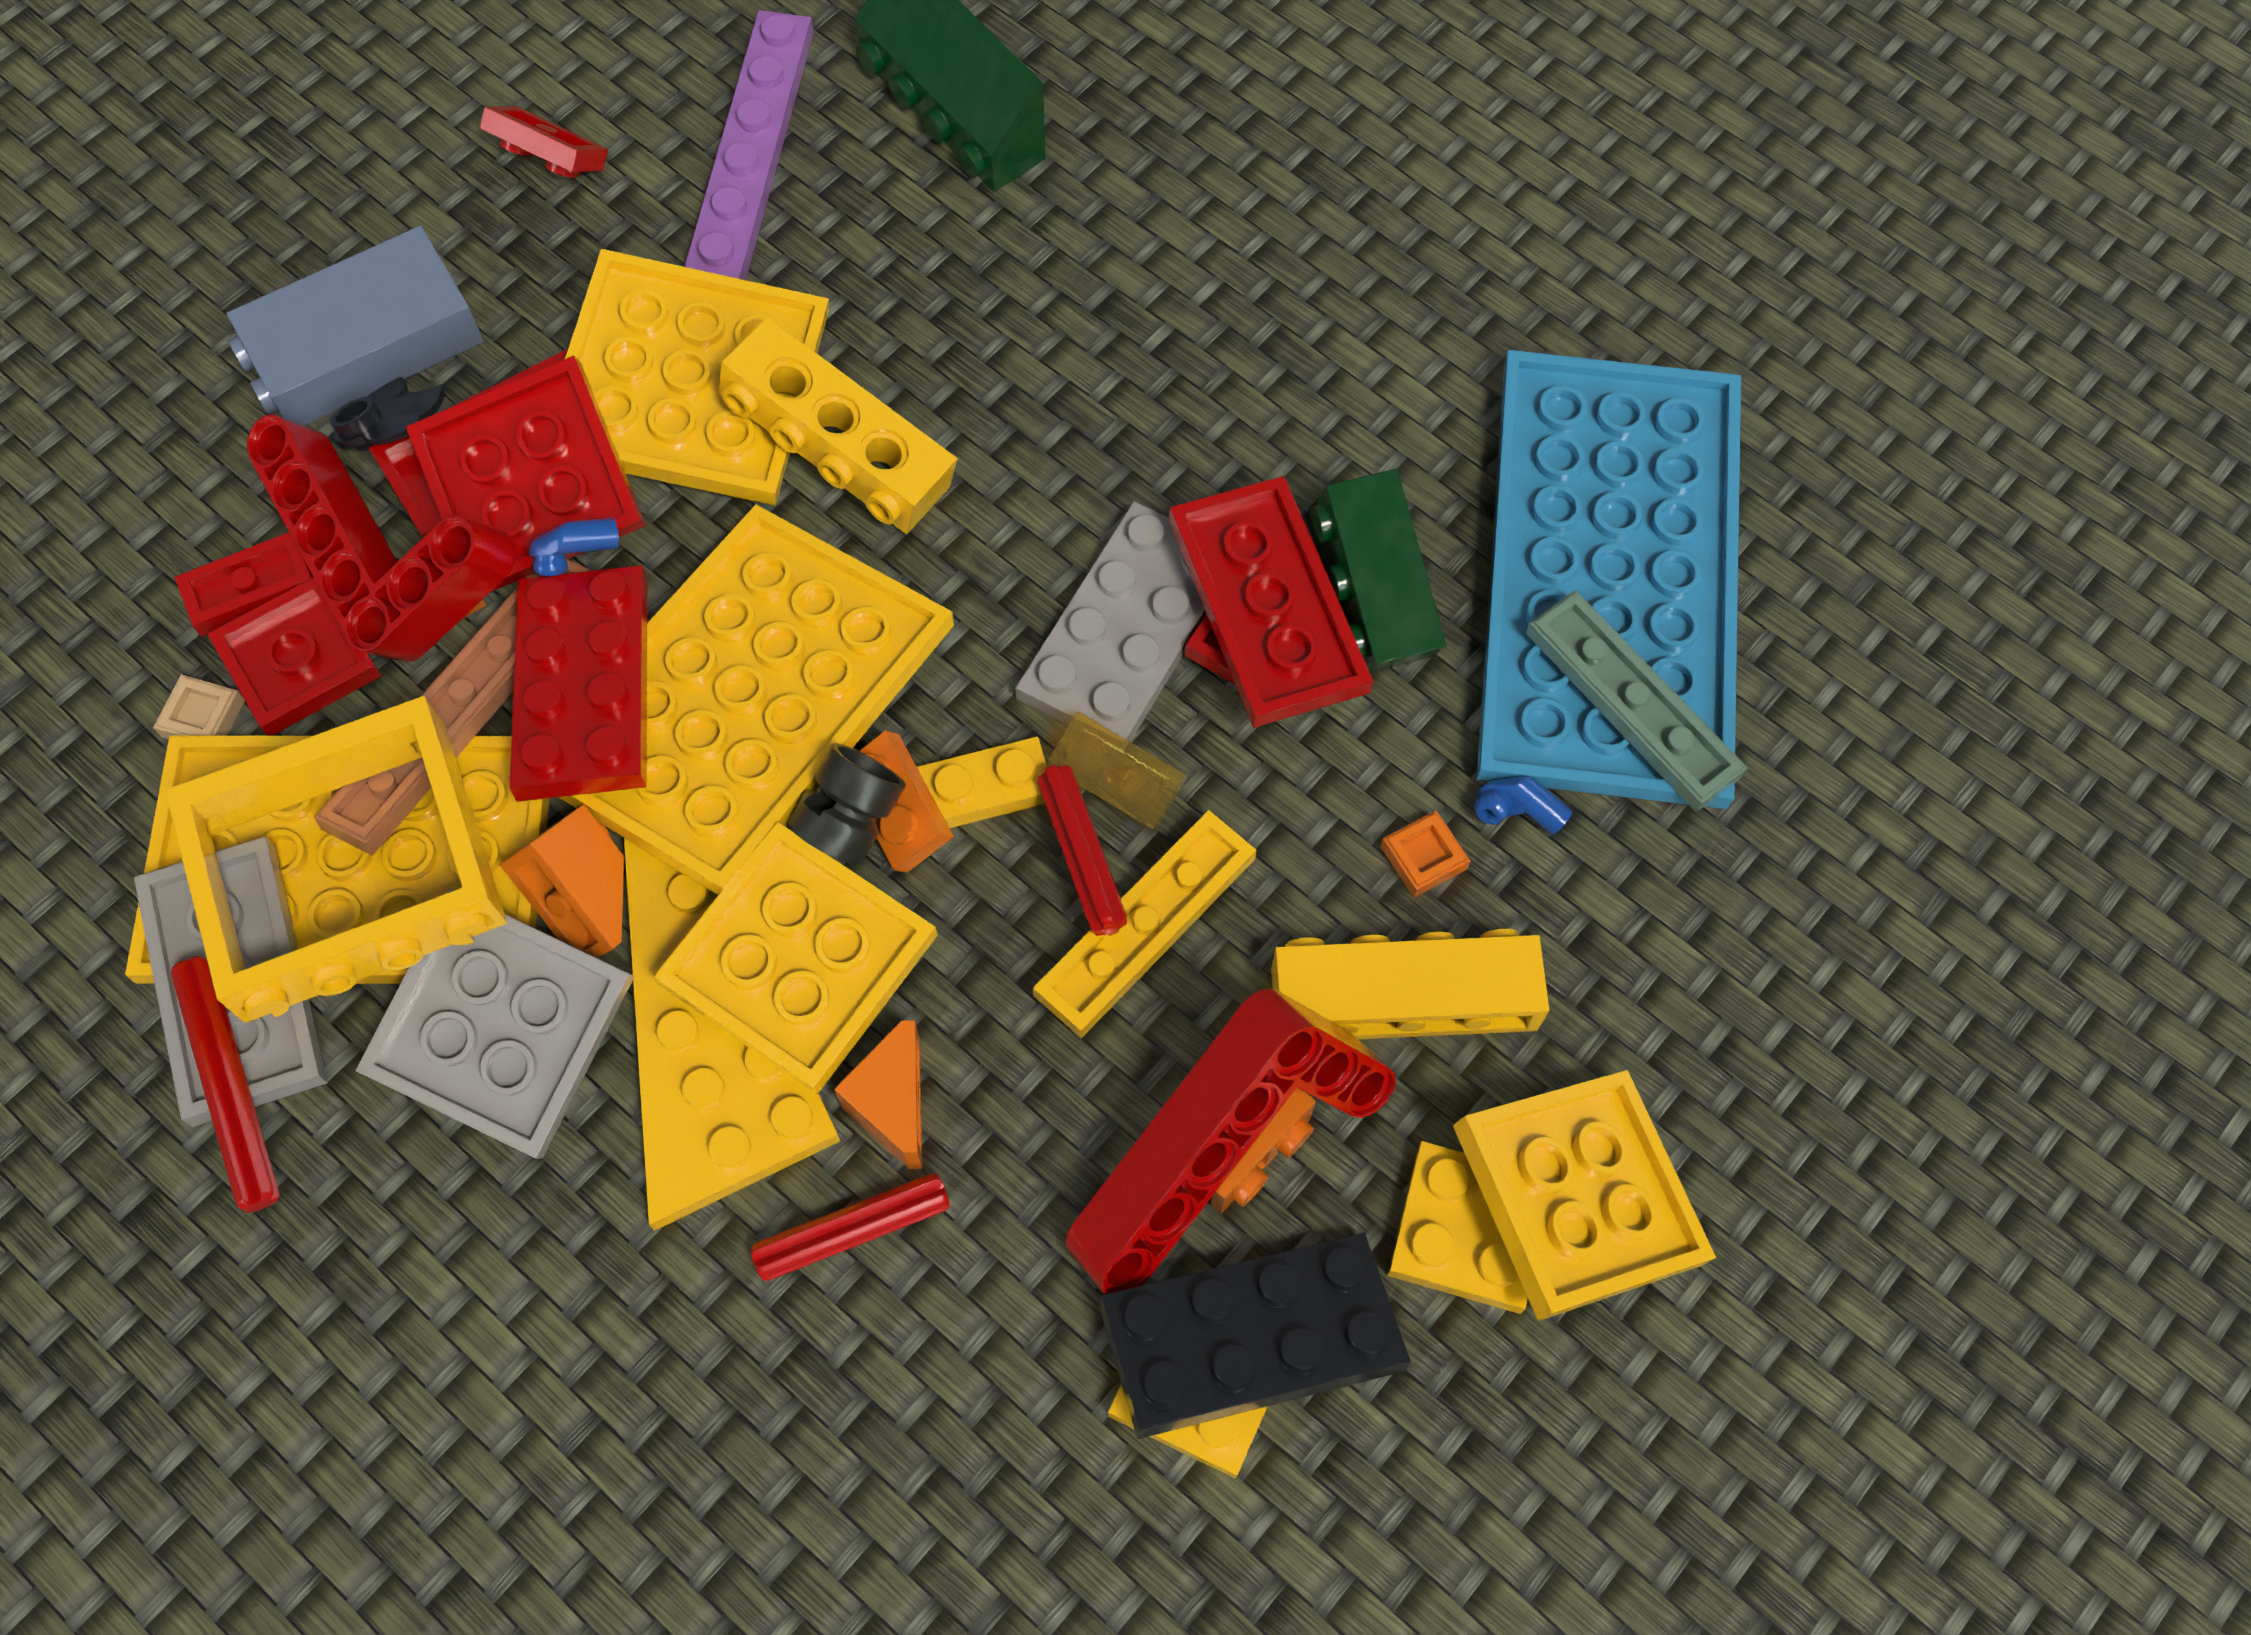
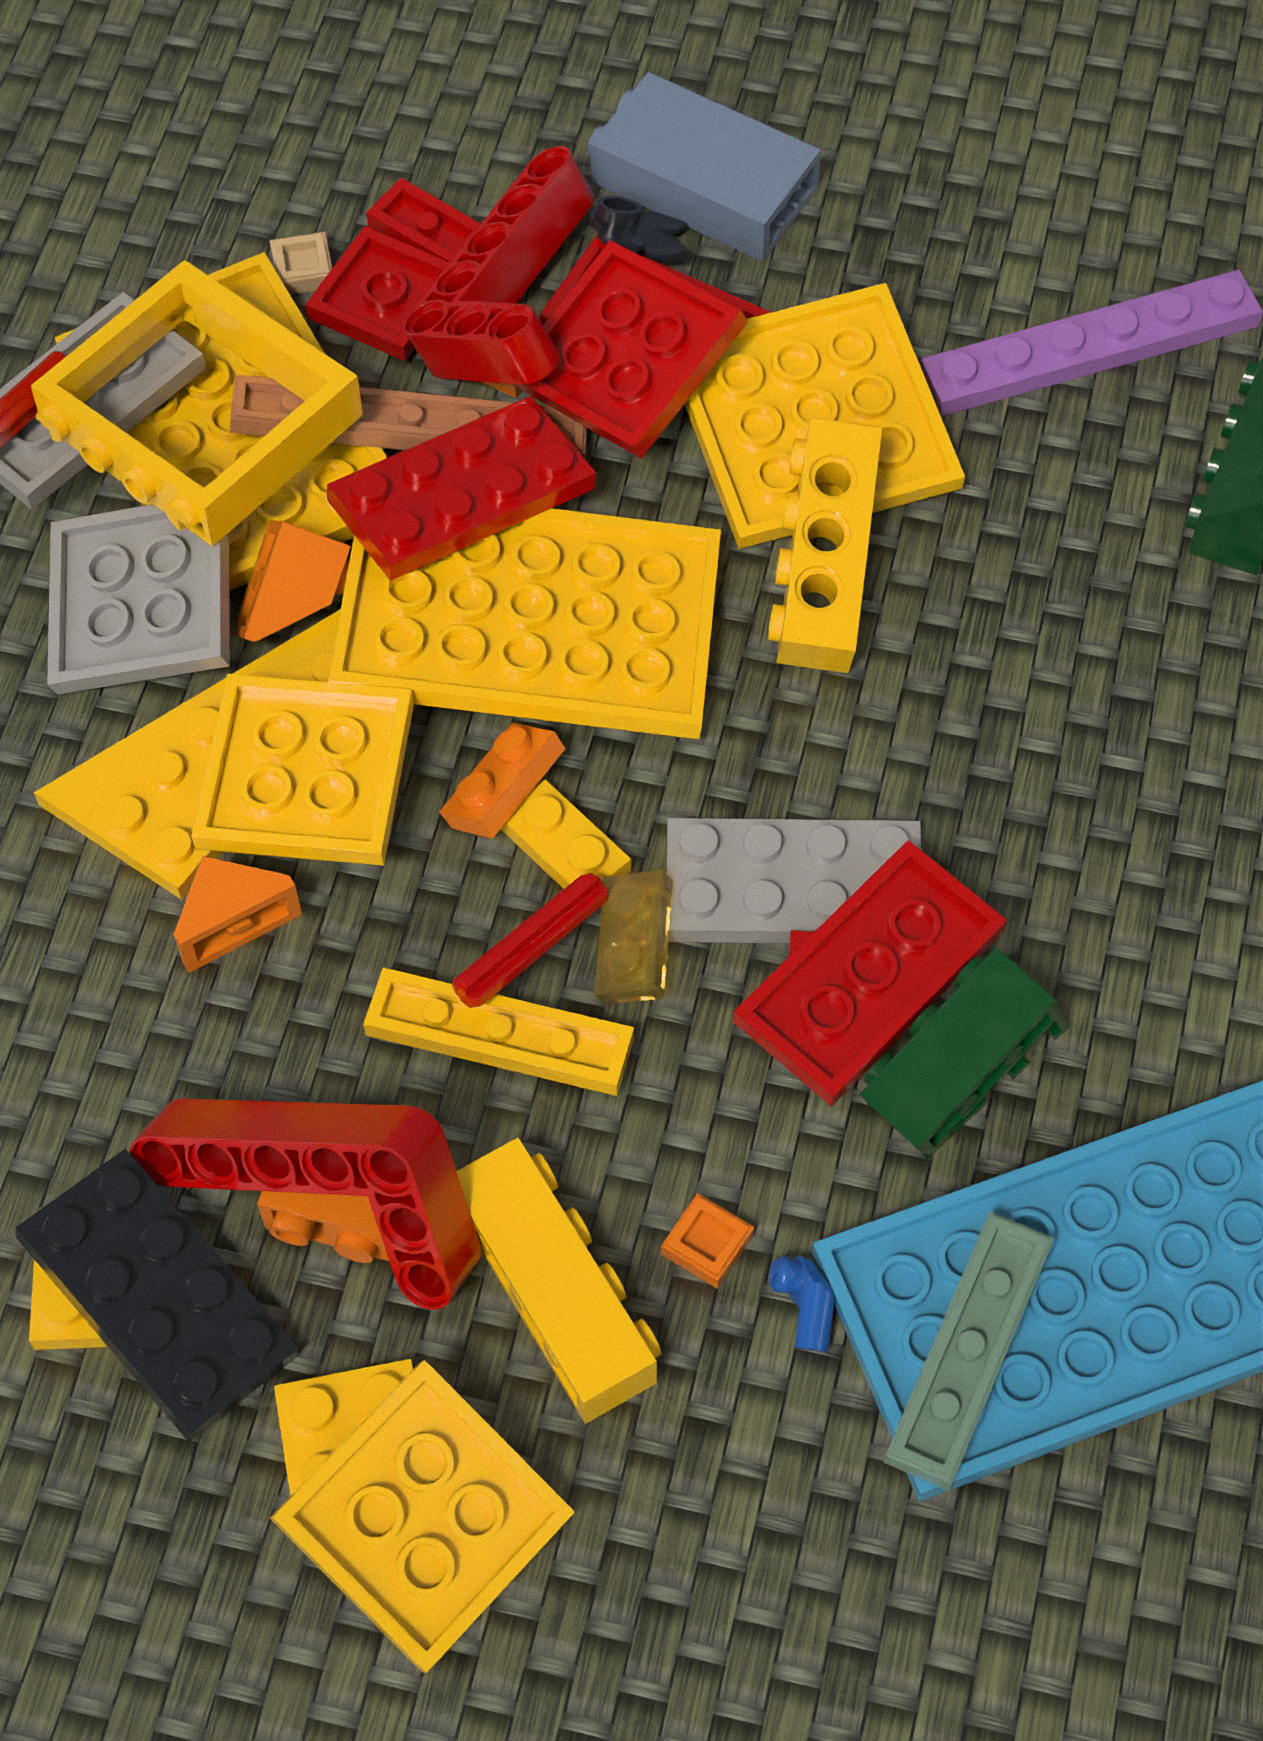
camera: 65 degrees right, 5 degrees down
red plate [480,106,608,178] -> none
blue arm [529,518,619,576] -> none
red axle [750,1173,950,1281] -> none
pearl dark grey wheel [788,743,906,865] -> none

